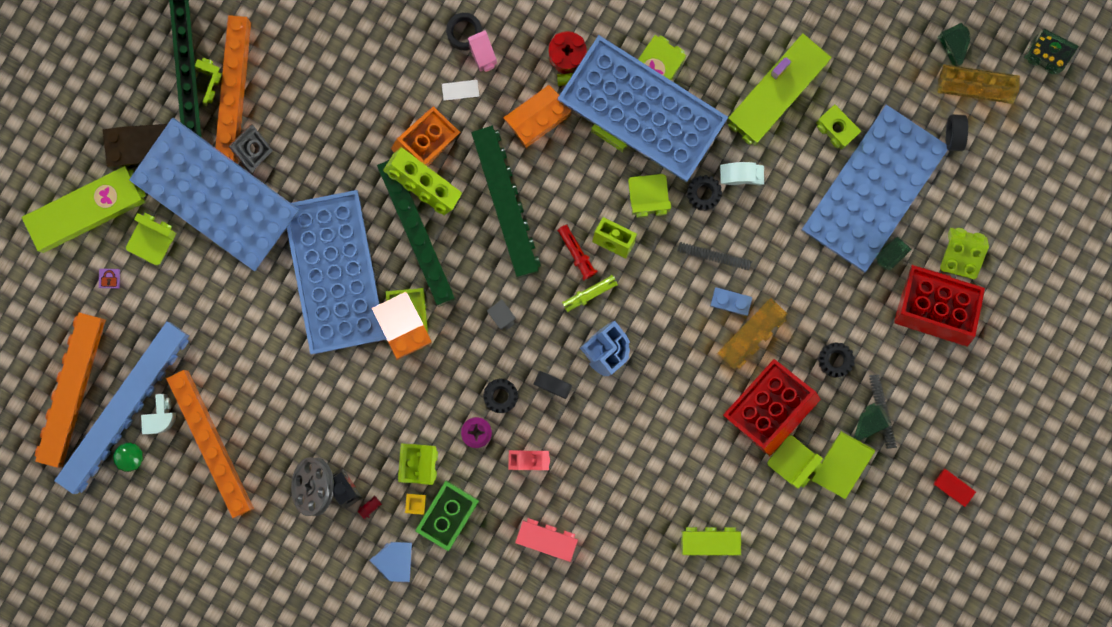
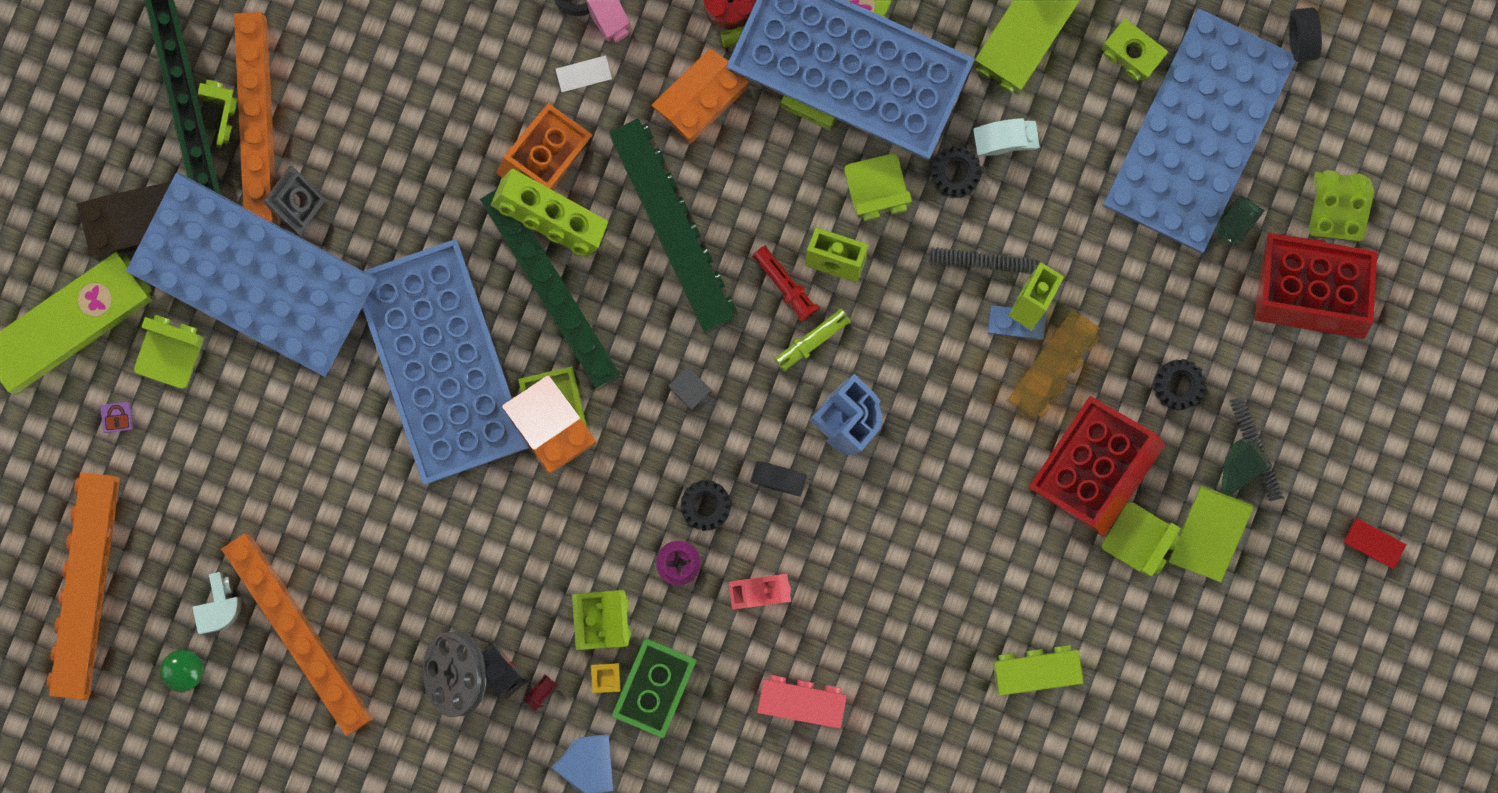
camera: 10 degrees left, 0 degrees up
medium blue brick [54,322,190,494] -> none
none -> lime brick [1008,262,1064,331]

